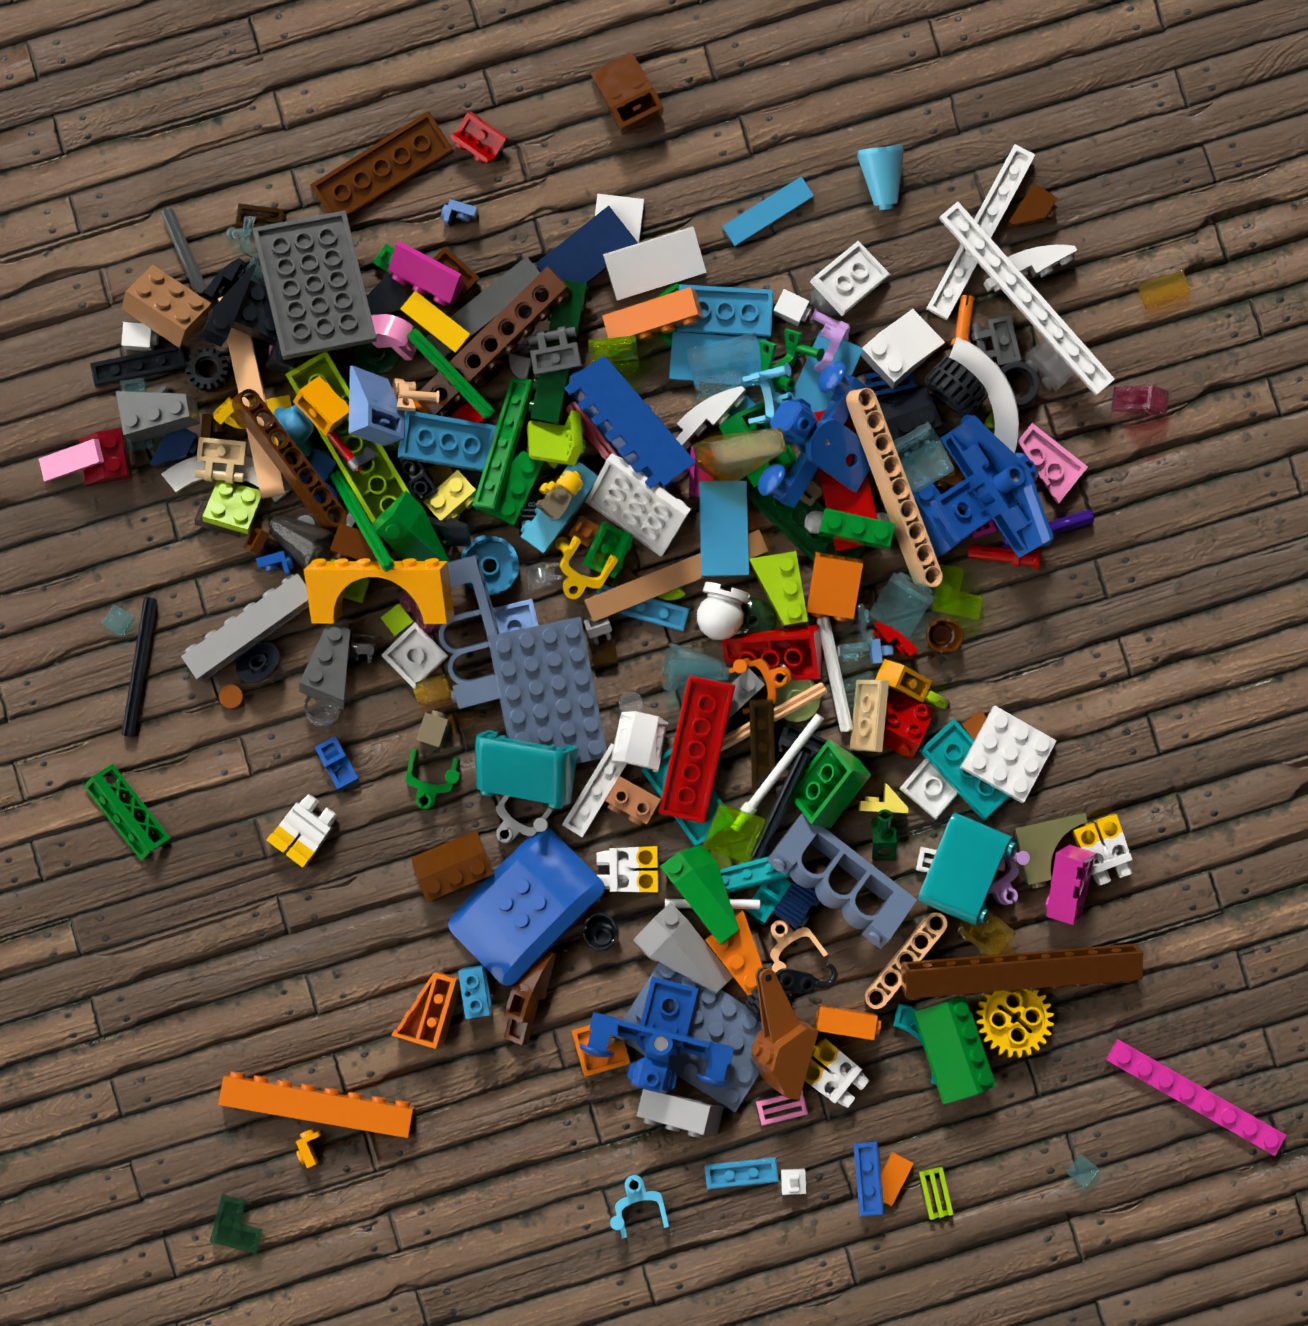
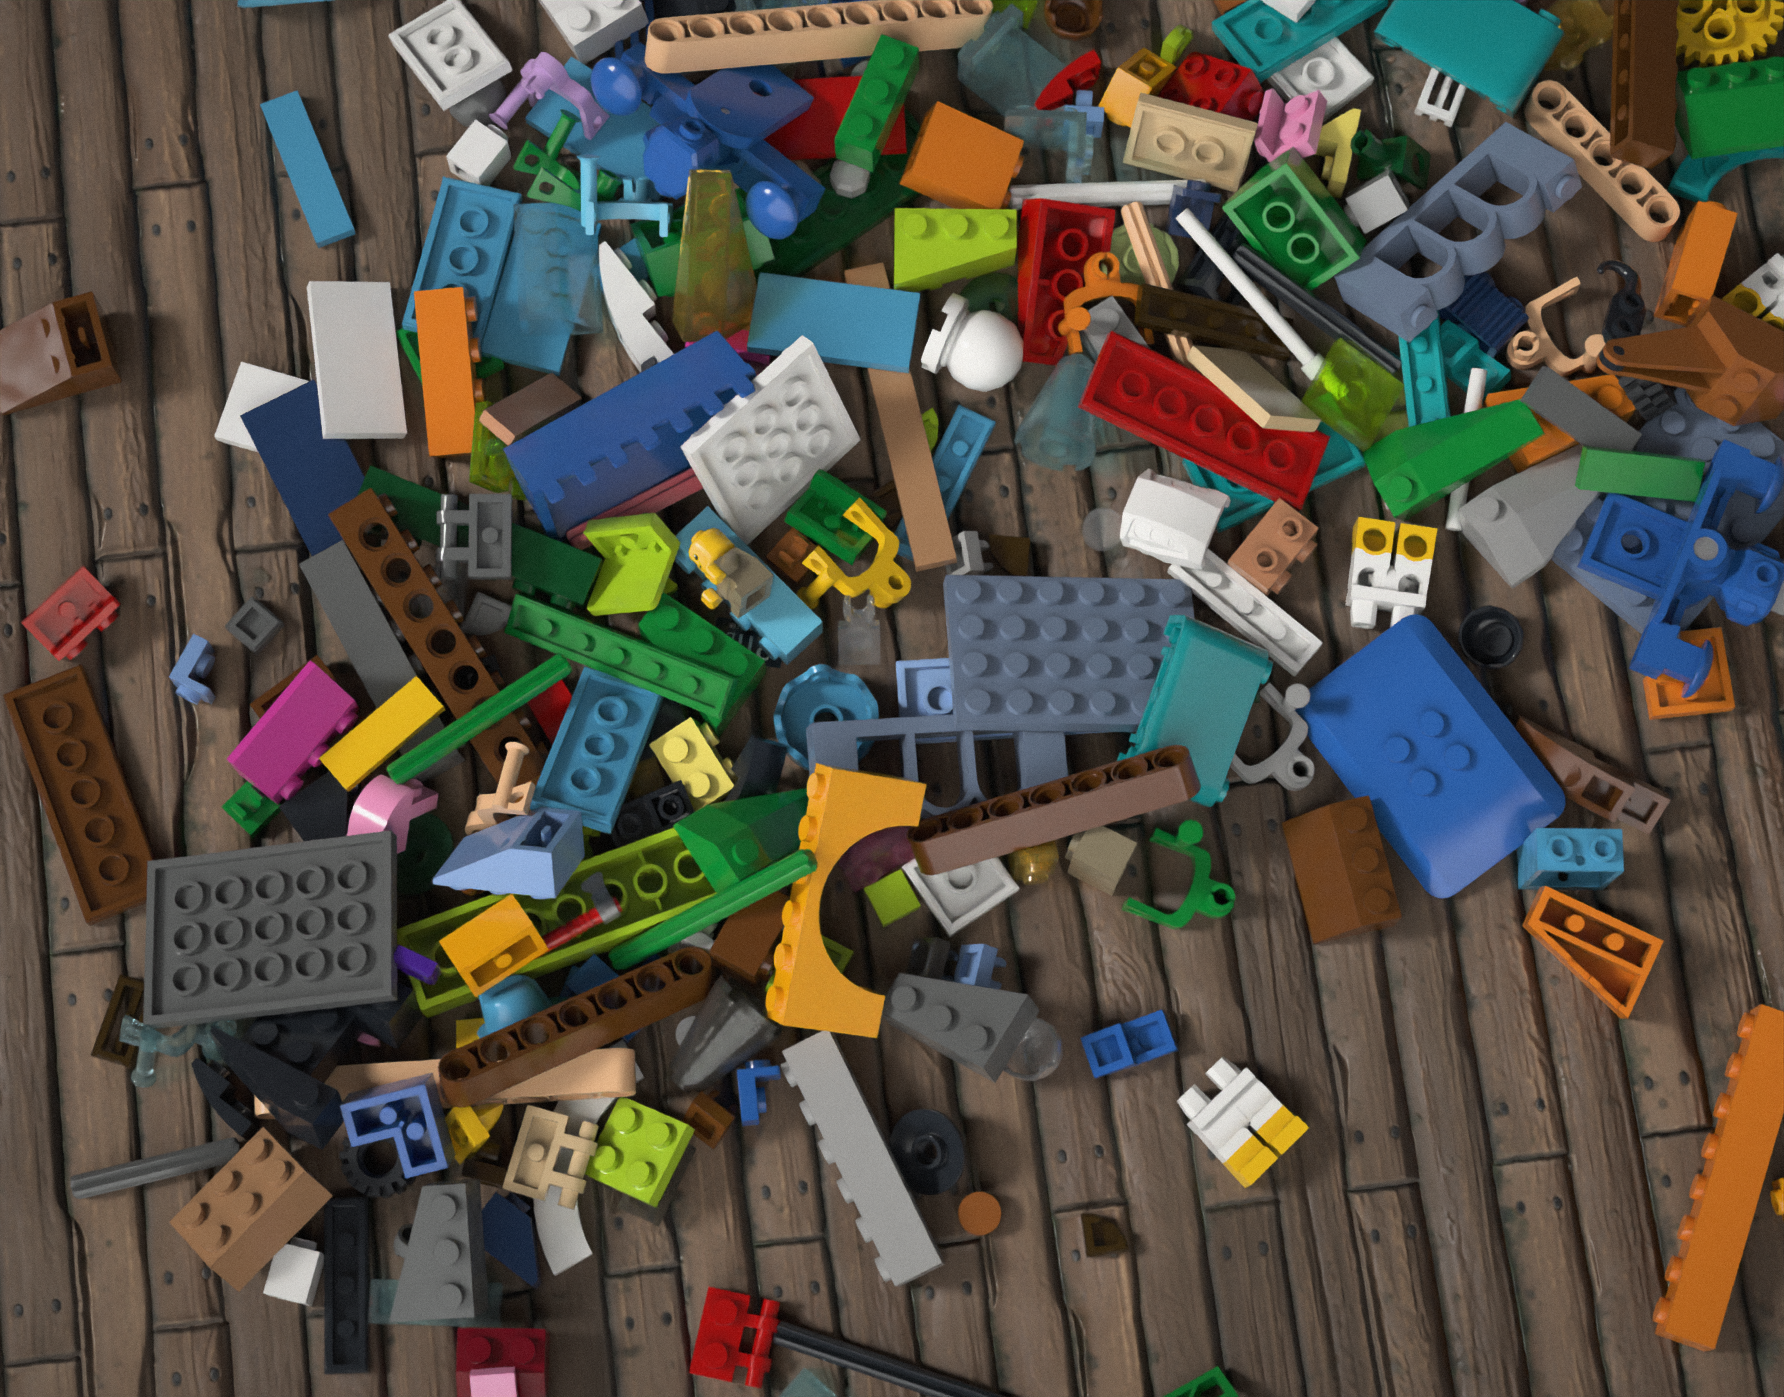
camera: 85 degrees left, 10 degrees down
none -> dark grey tile [224,596,285,656]
none -> blue brick [340,1072,455,1178]
none -> dark purple tile [394,945,442,986]
none -> nougat tile [479,373,582,446]
none -> red plate [689,1286,781,1389]
none -> reddish brown beam [906,745,1201,876]
none -> medium blue tile [953,944,1007,989]
none -> dark brown tile [1080,1213,1130,1258]
none -> dark blue bracket [1165,179,1222,238]
none -> tan tile [1186,345,1321,432]
none -> bright pink bracket [1254,88,1327,163]
none -> light grey brick [1343,169,1410,234]
none -> dark grey tile [1520,366,1642,451]
none -> green tile [1575,446,1705,502]

